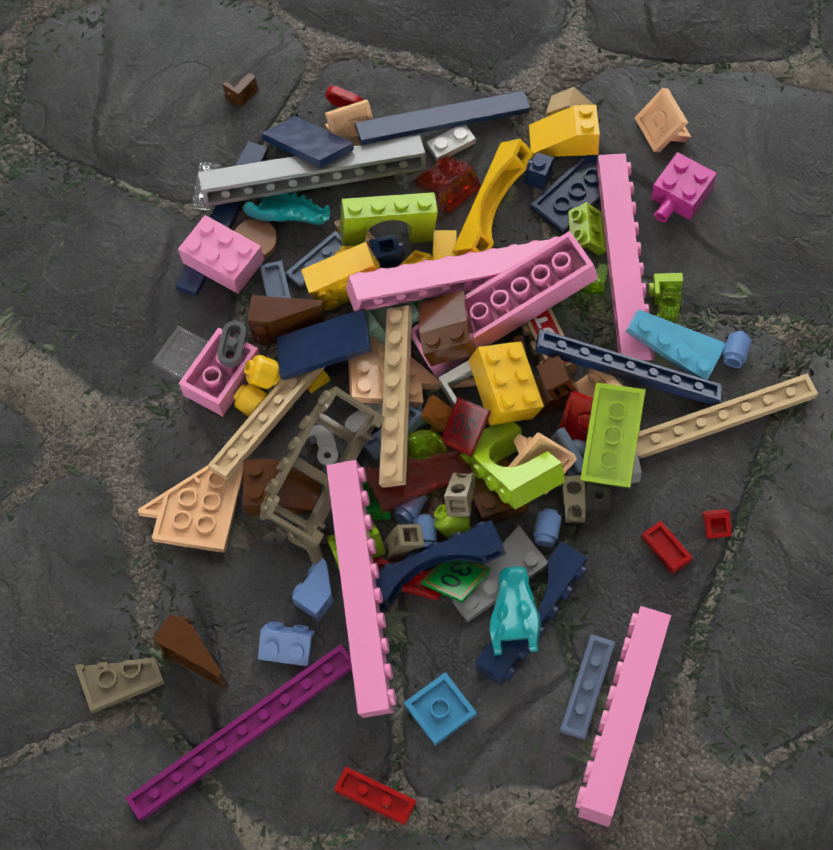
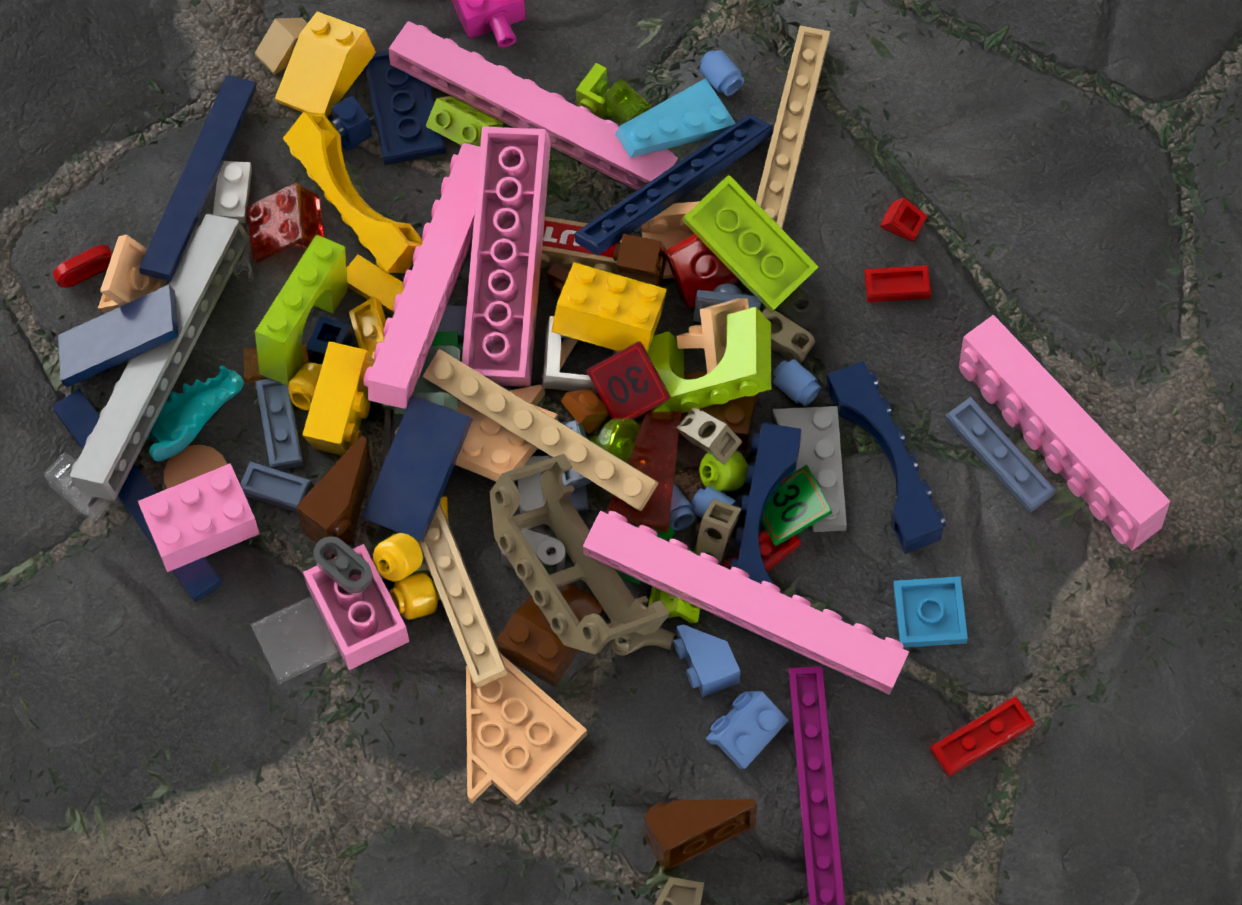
camera: 60 degrees left, 0 degrees up
reddish brown slope [418,290,476,366] -> none
teal animal [490,566,541,656] -> none

